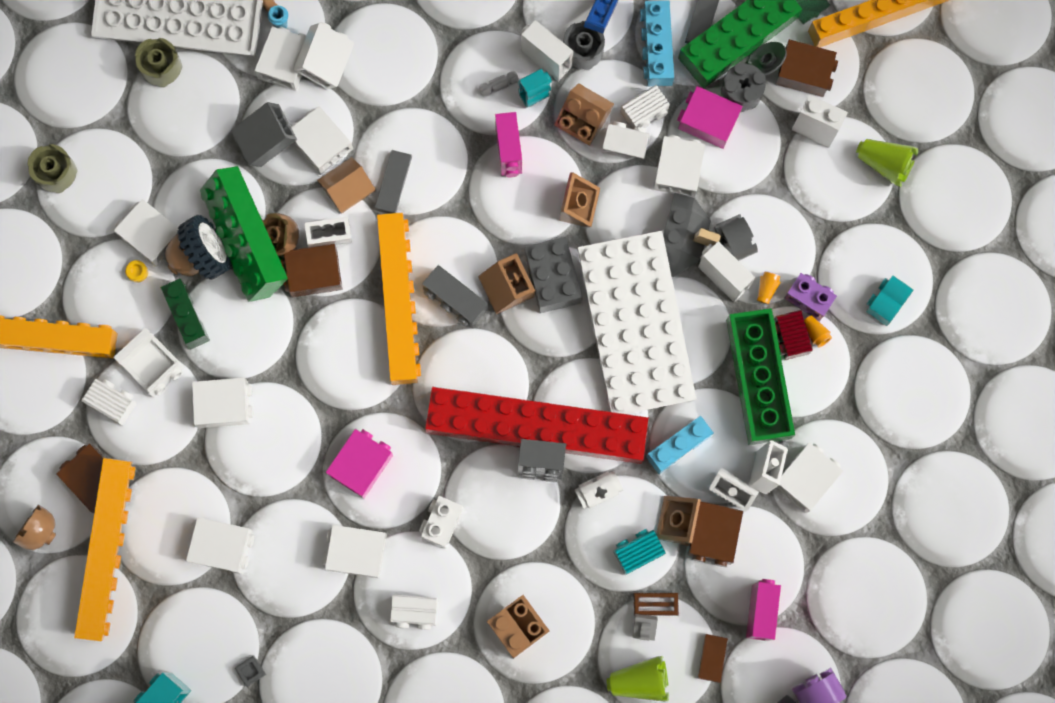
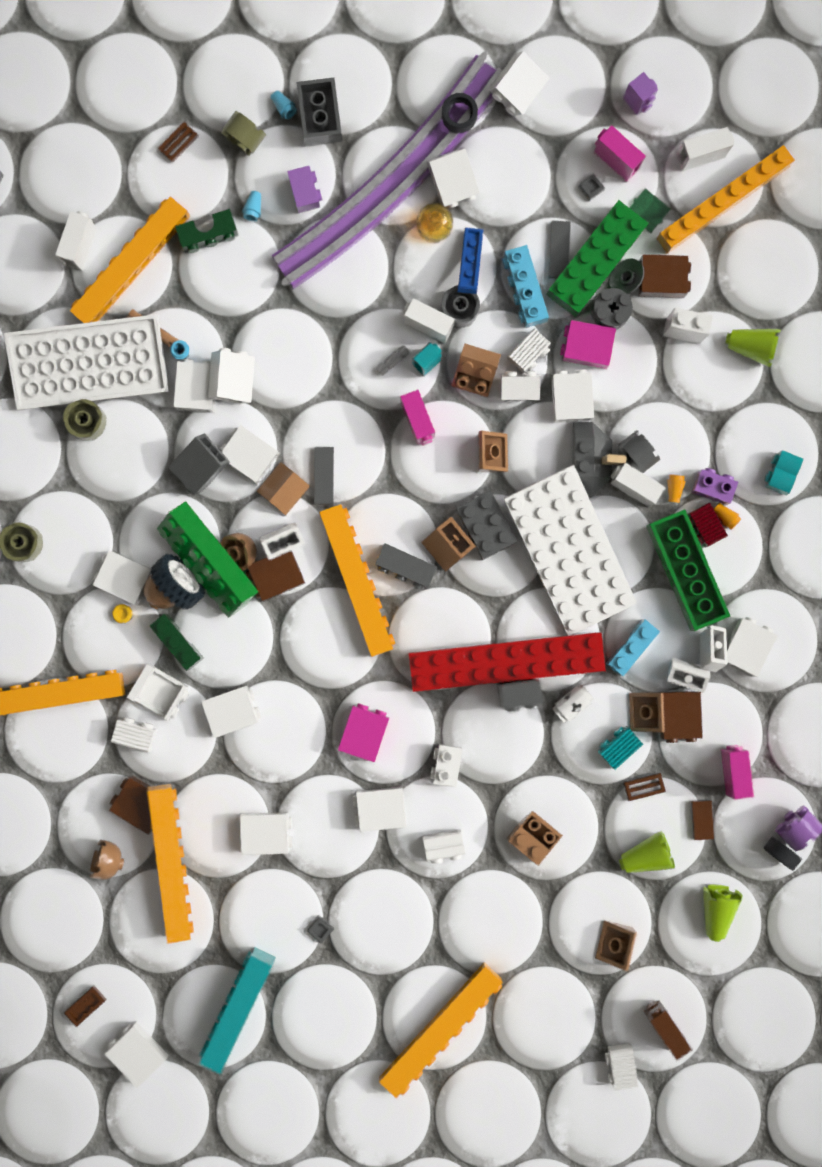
camera: 15 degrees left, 10 degrees up
light grey tile [632,614,658,641] -> none

